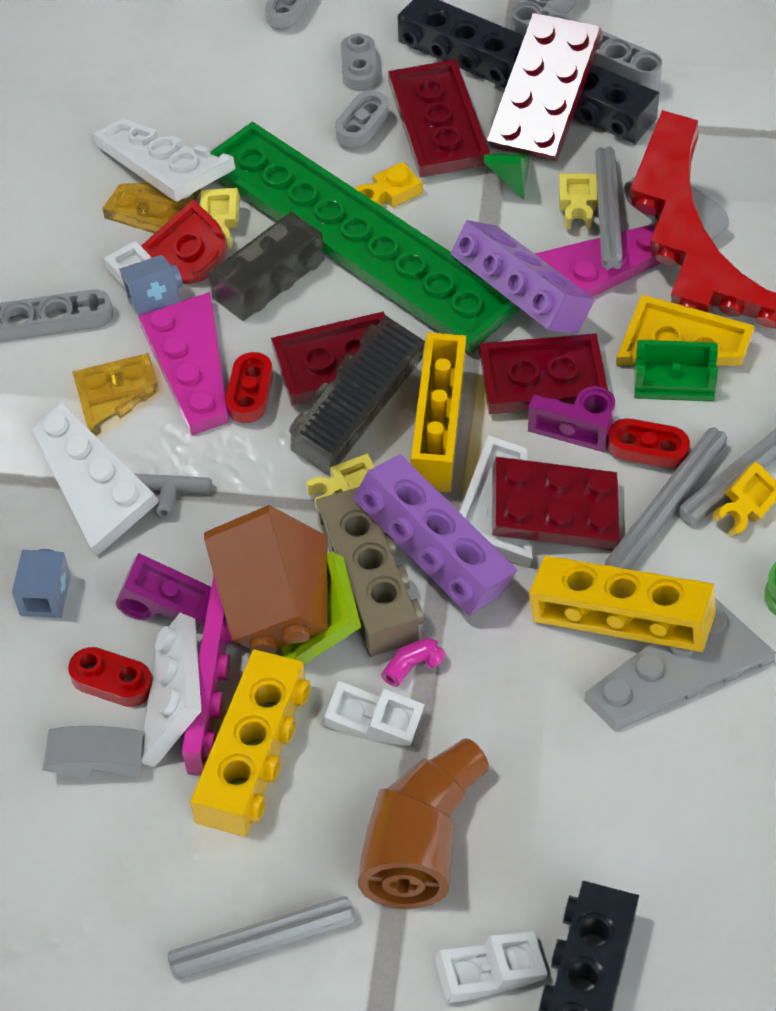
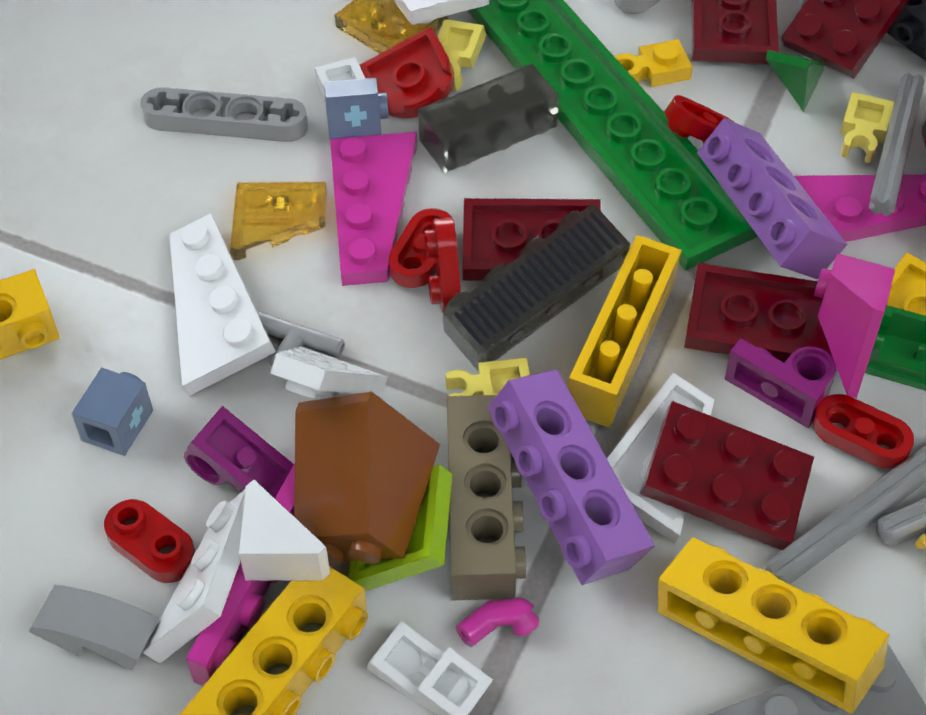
camera: 15 degrees right, 0 degrees up
none -> white slope [239,480,330,581]
none -> white wing [270,346,388,398]
none -> red plate [424,218,462,313]
none -> red plate [664,95,734,143]
none -> dark pink slope [814,253,895,398]

